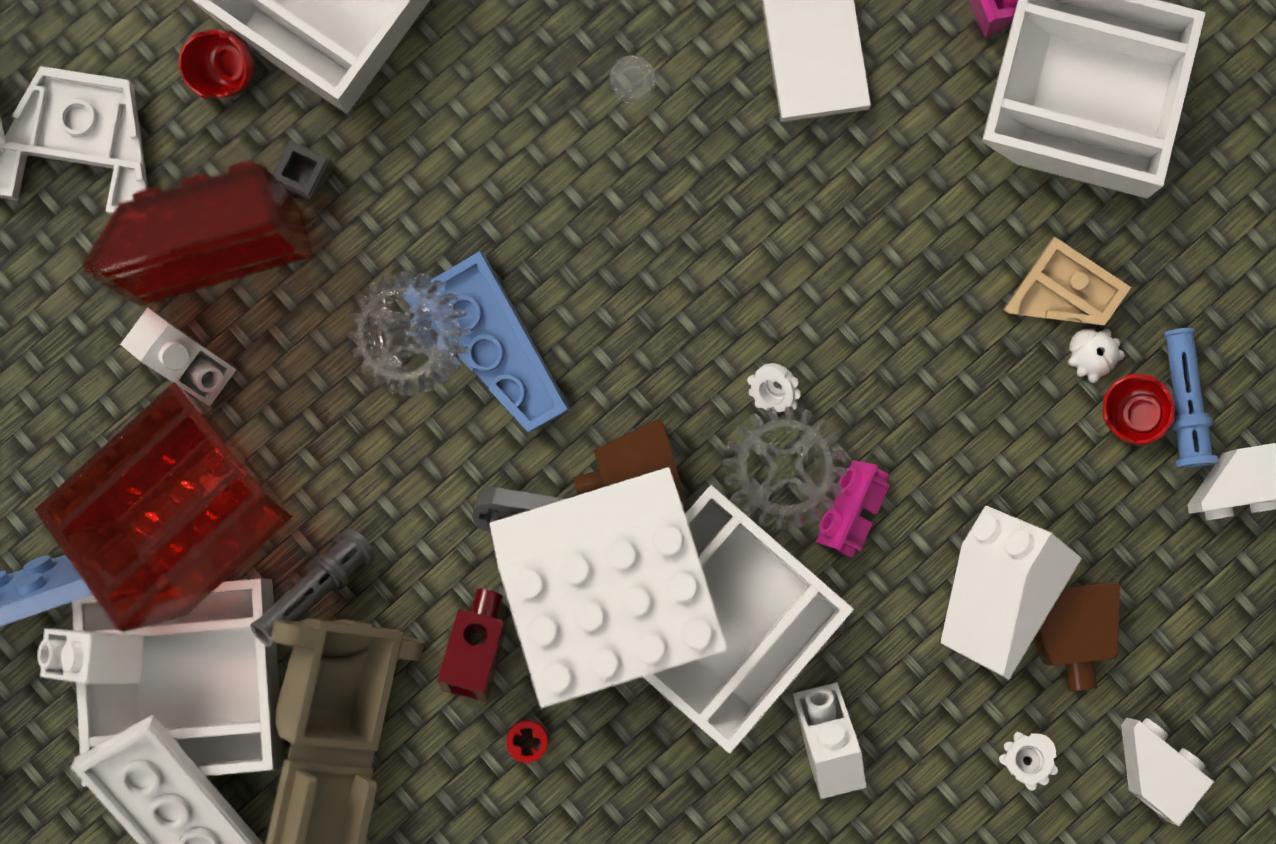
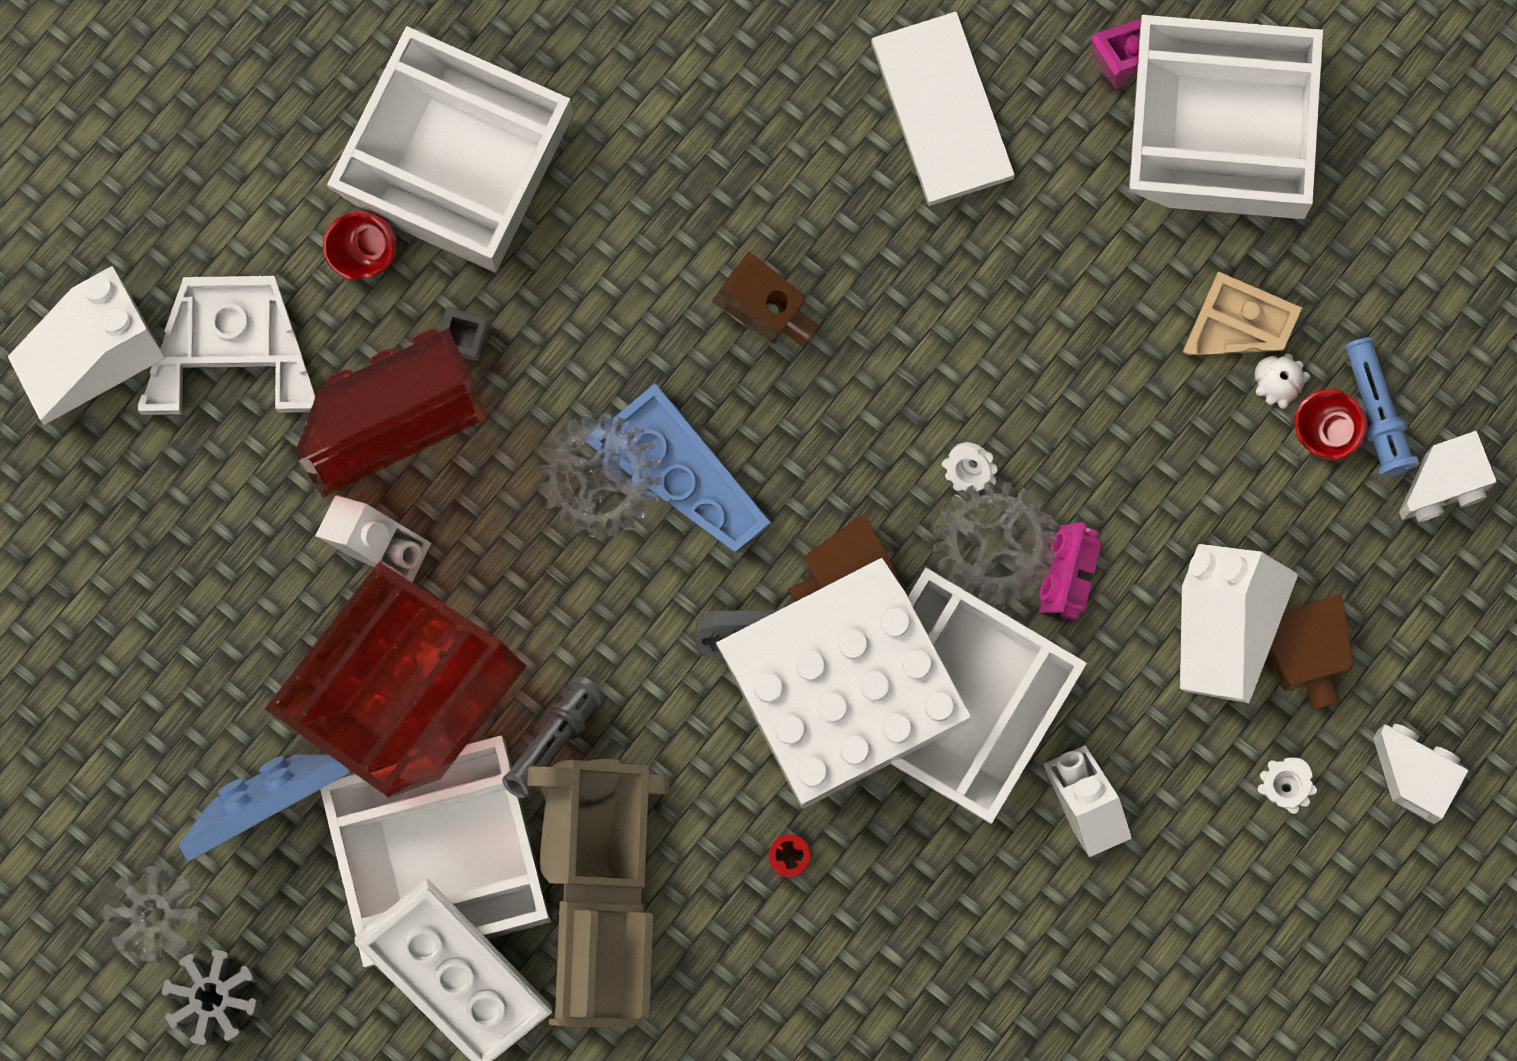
camera: 10 degrees left, 5 degrees down
white slope [38,629,144,684] -> none
dark red torso [437,589,506,703] -> none
clear tile [610,55,655,103] -> none
none -> reddish brown torso [712,251,819,347]

